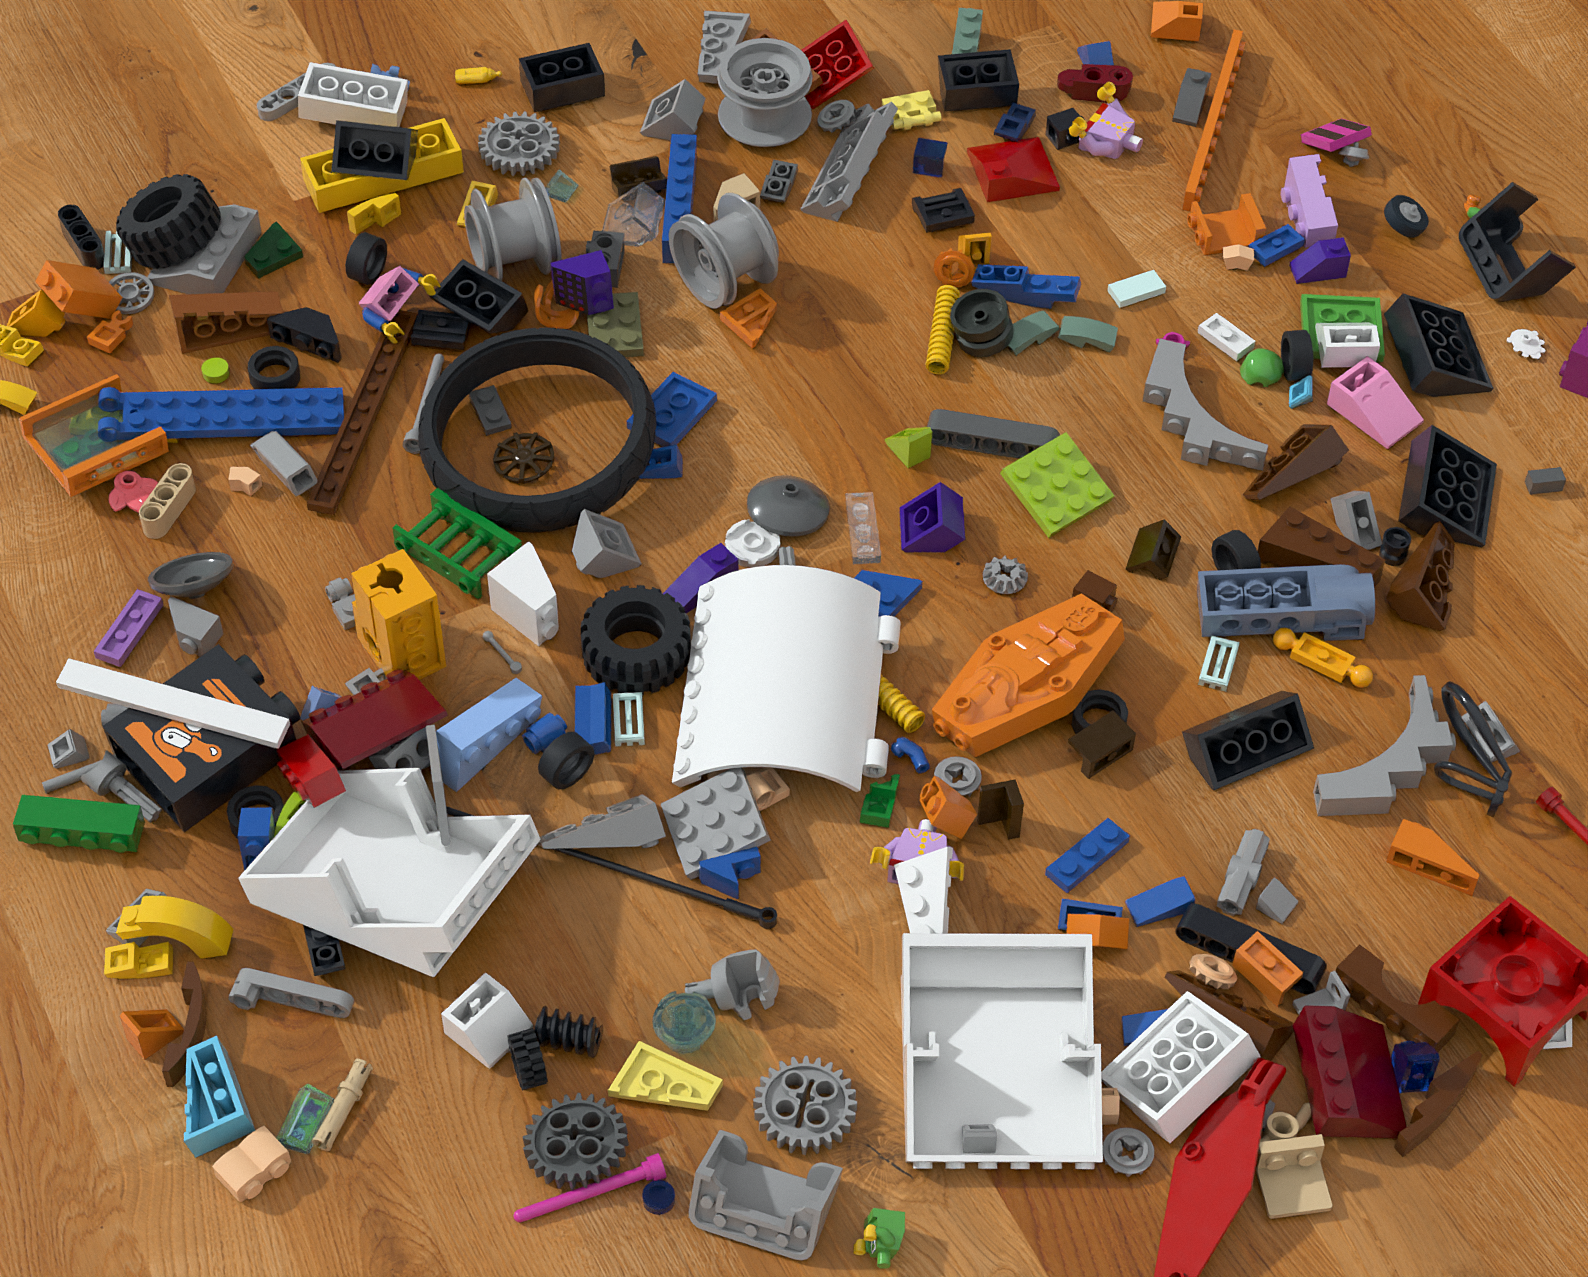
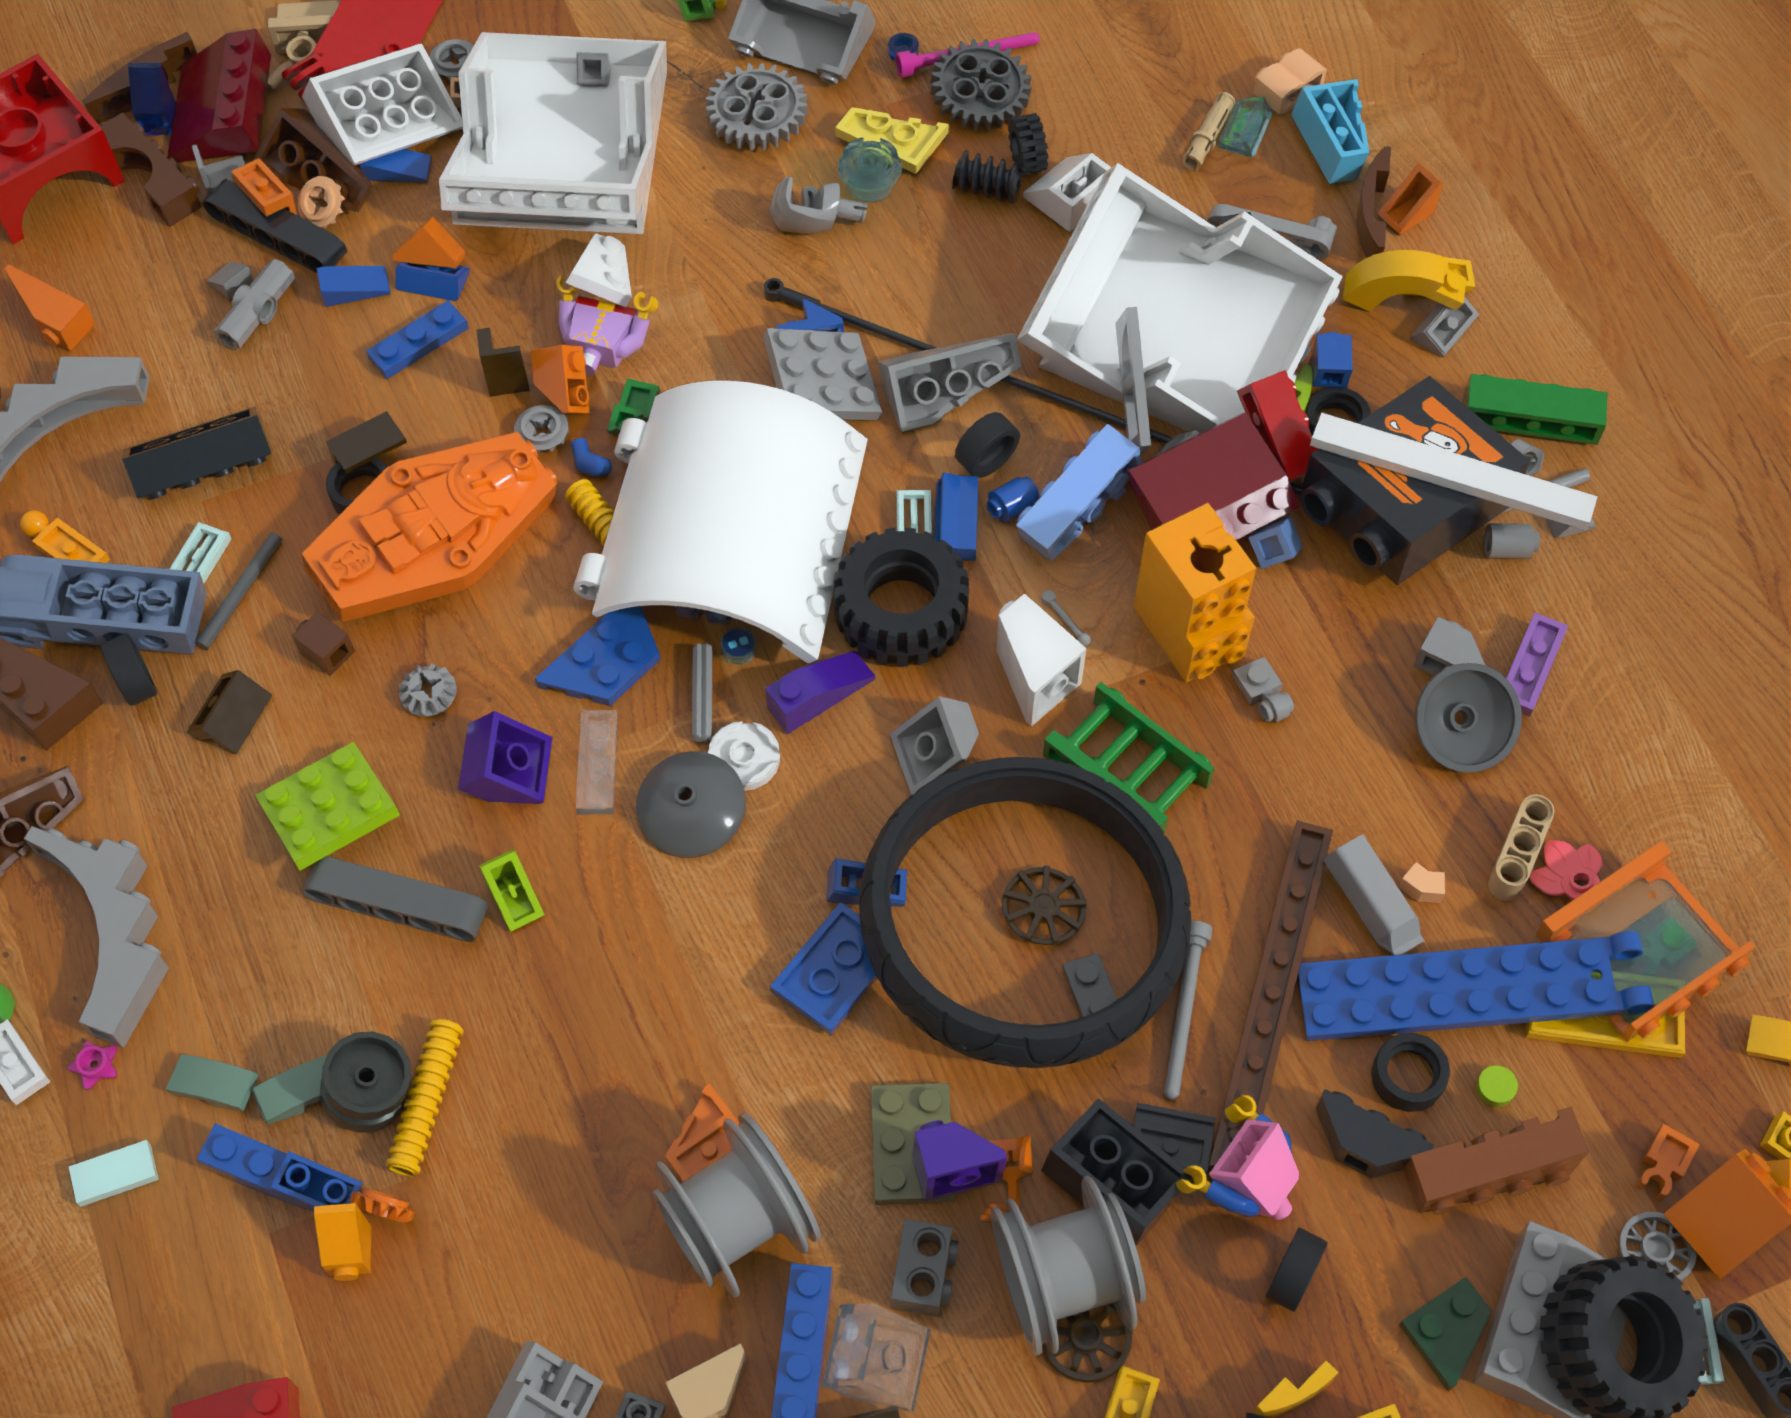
camera: 175 degrees left, 10 degrees up
black plate [912,188,975,233] -> none
none -> dark grey bar [195,532,282,650]

